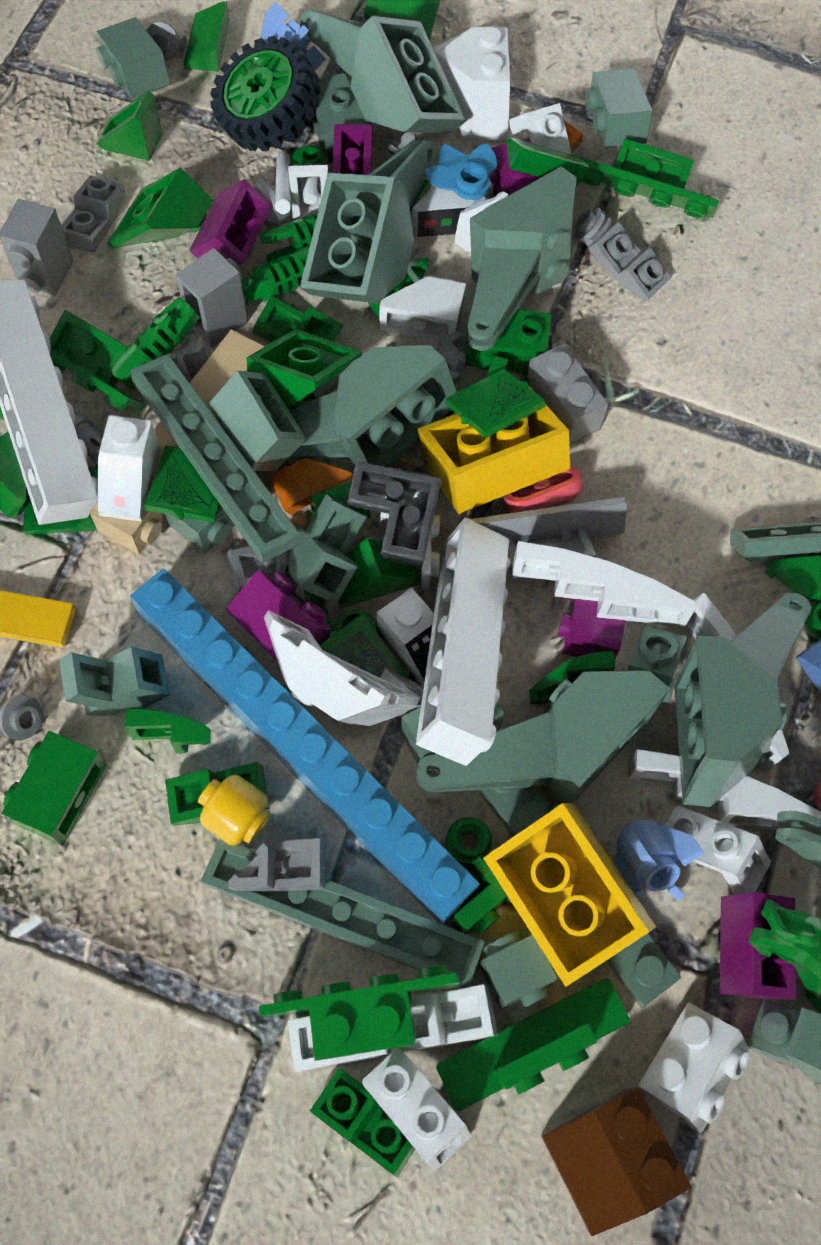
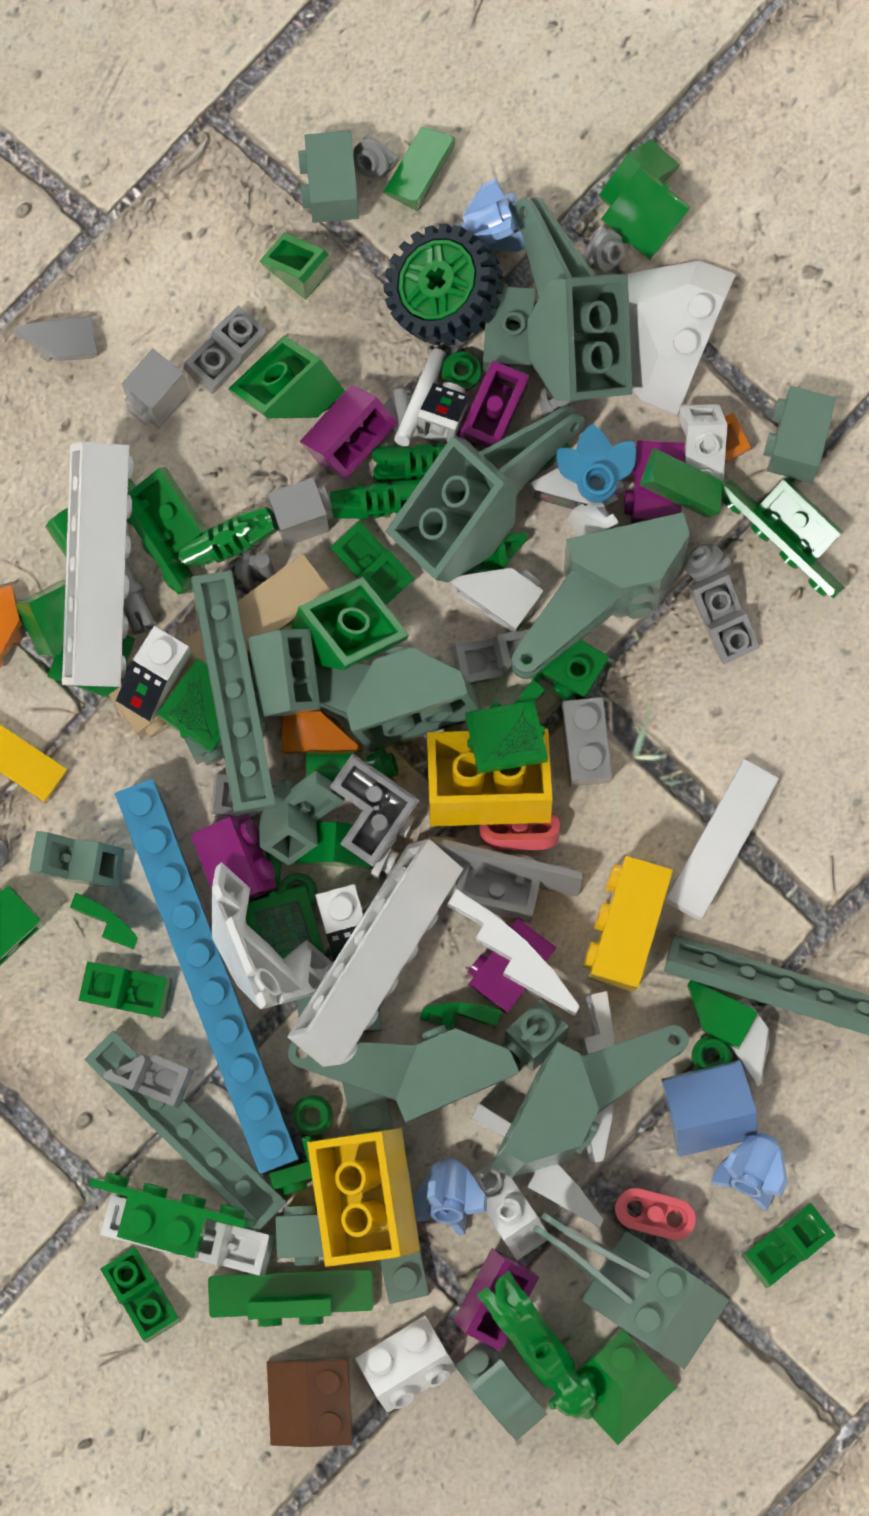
camera: 25 degrees right, 15 degrees up
yellow head [198,775,271,846] -> none
white bracket [362,1048,471,1173] -> none
none -> yellow brick [582,856,673,993]
none -> white slope [664,759,779,921]

